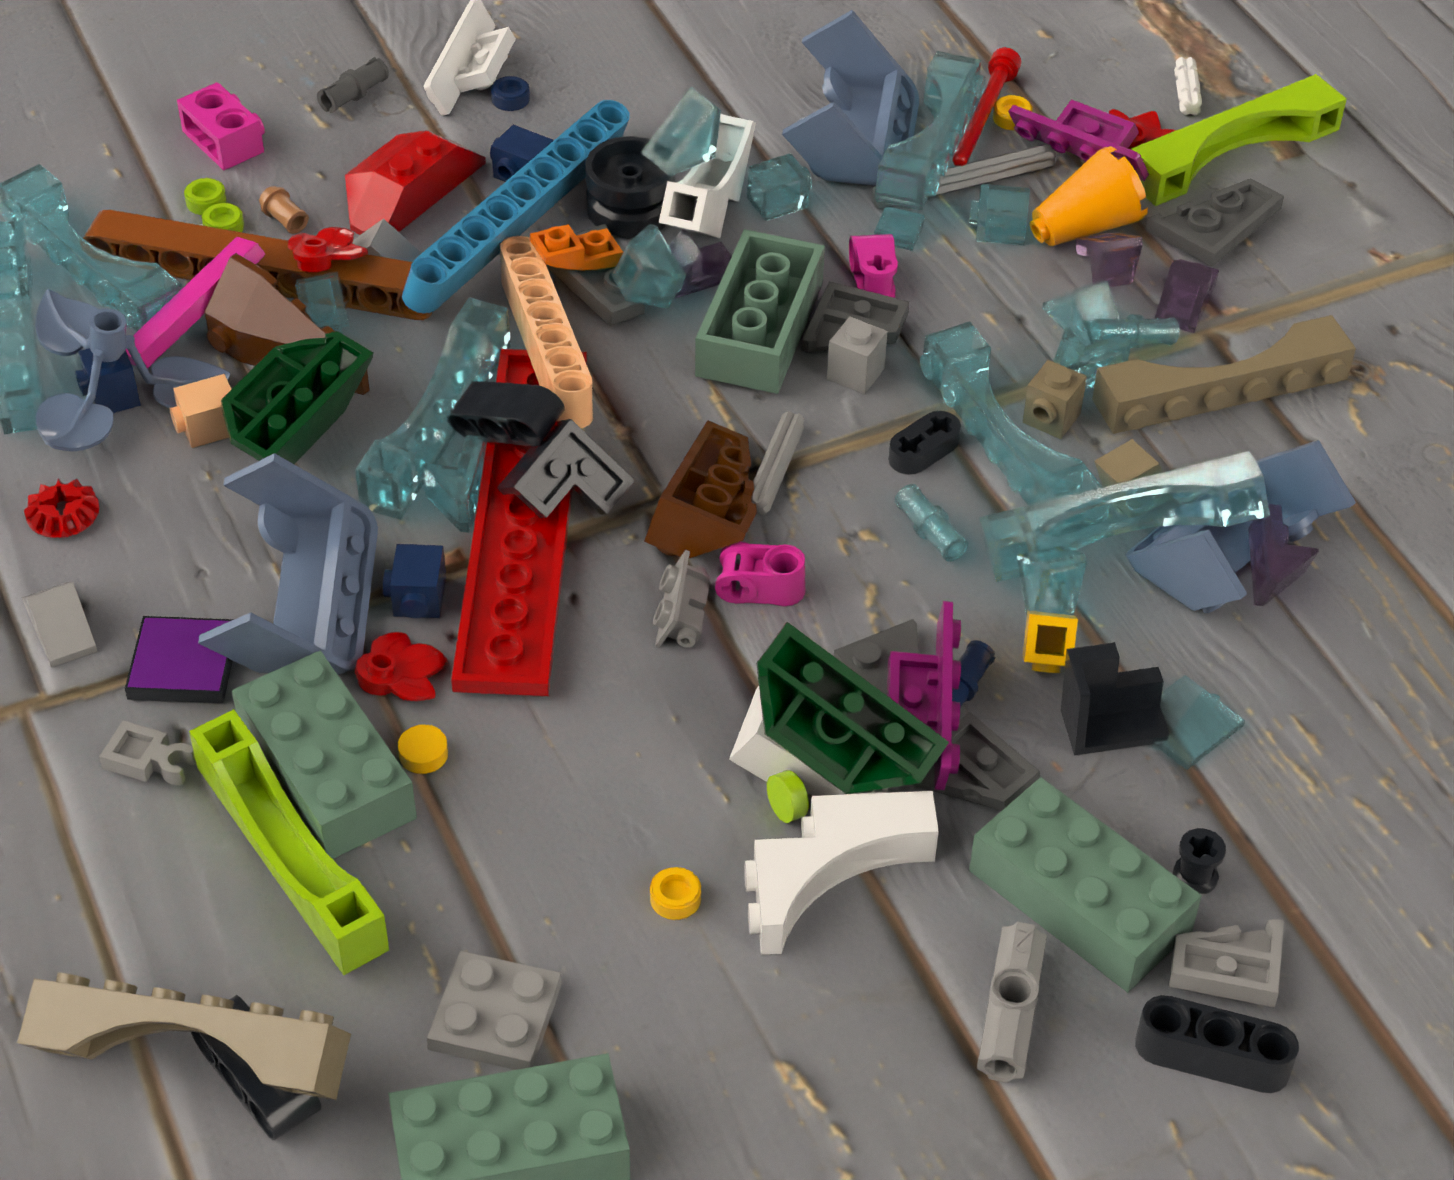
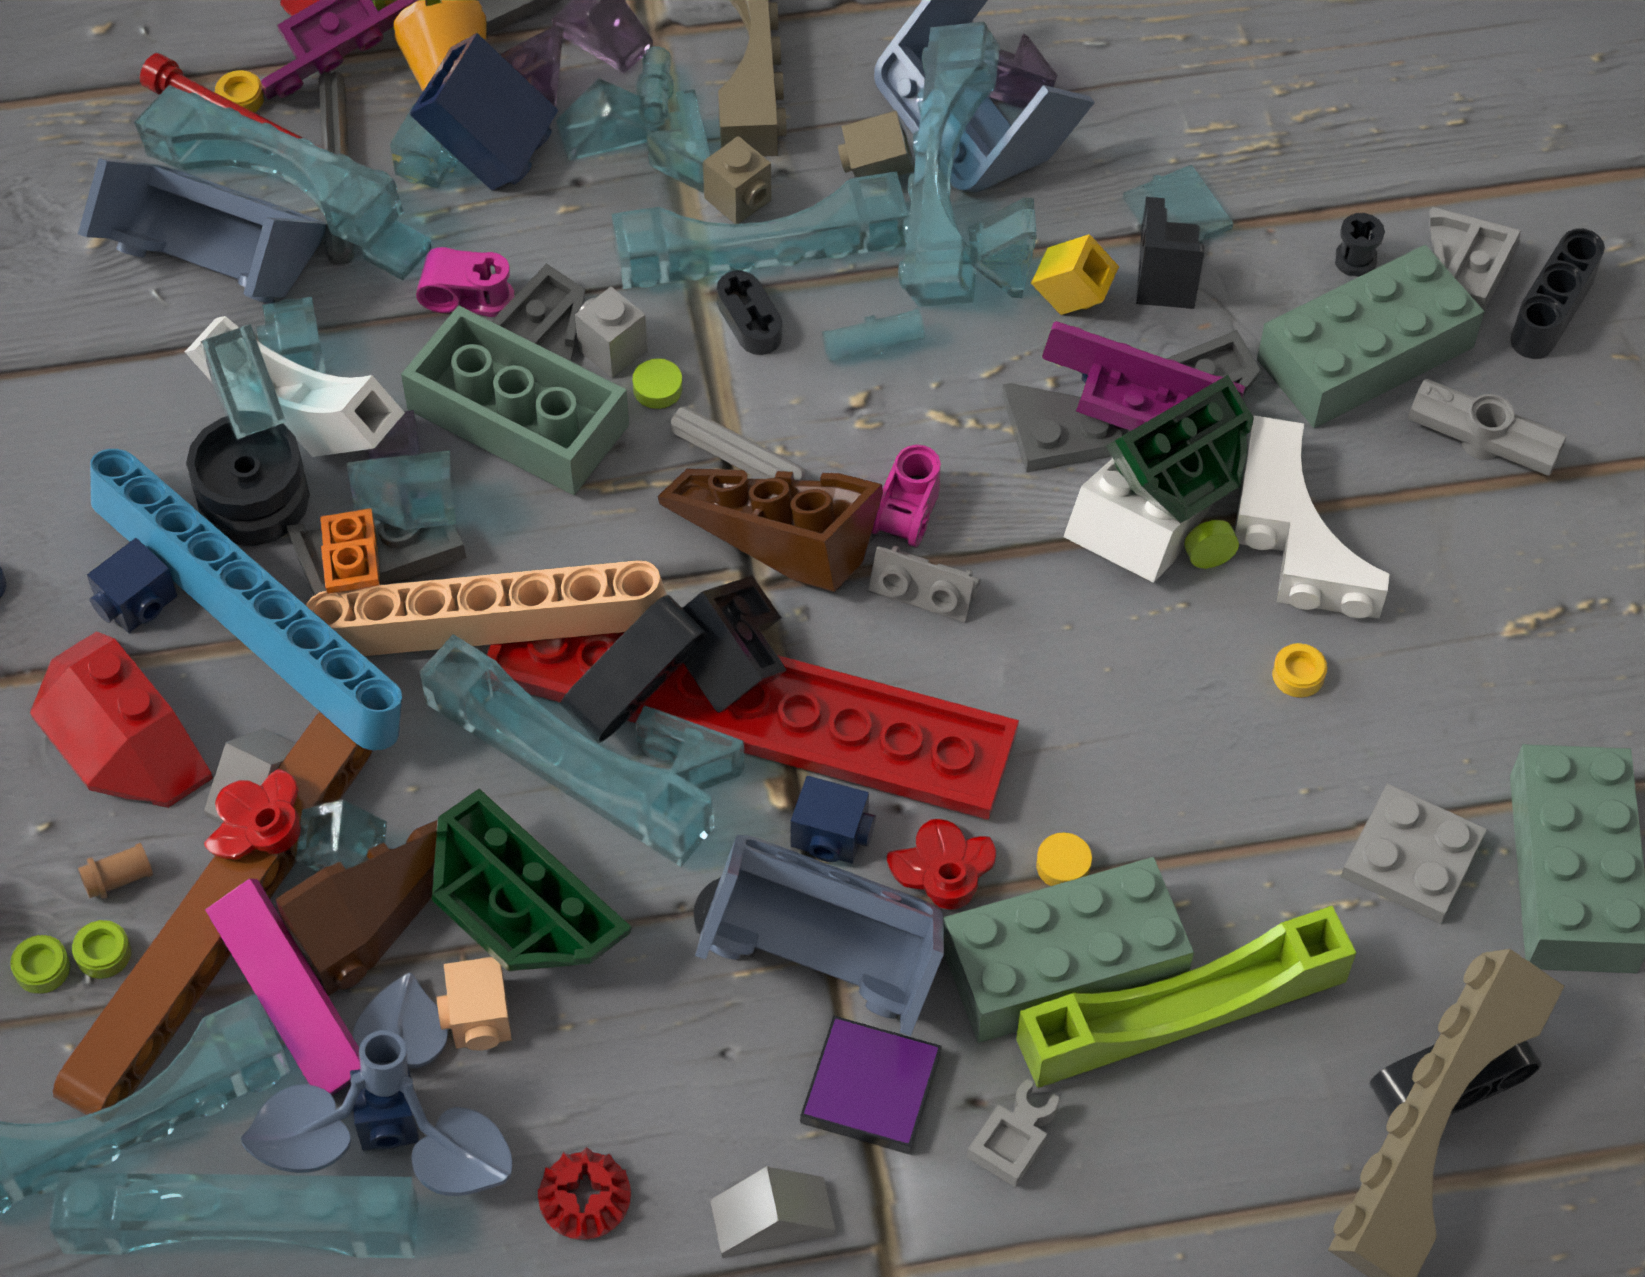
camera: 75 degrees left, 10 degrees up
none -> dark blue brick [409,33,559,191]
none -> lime tile [632,358,683,409]

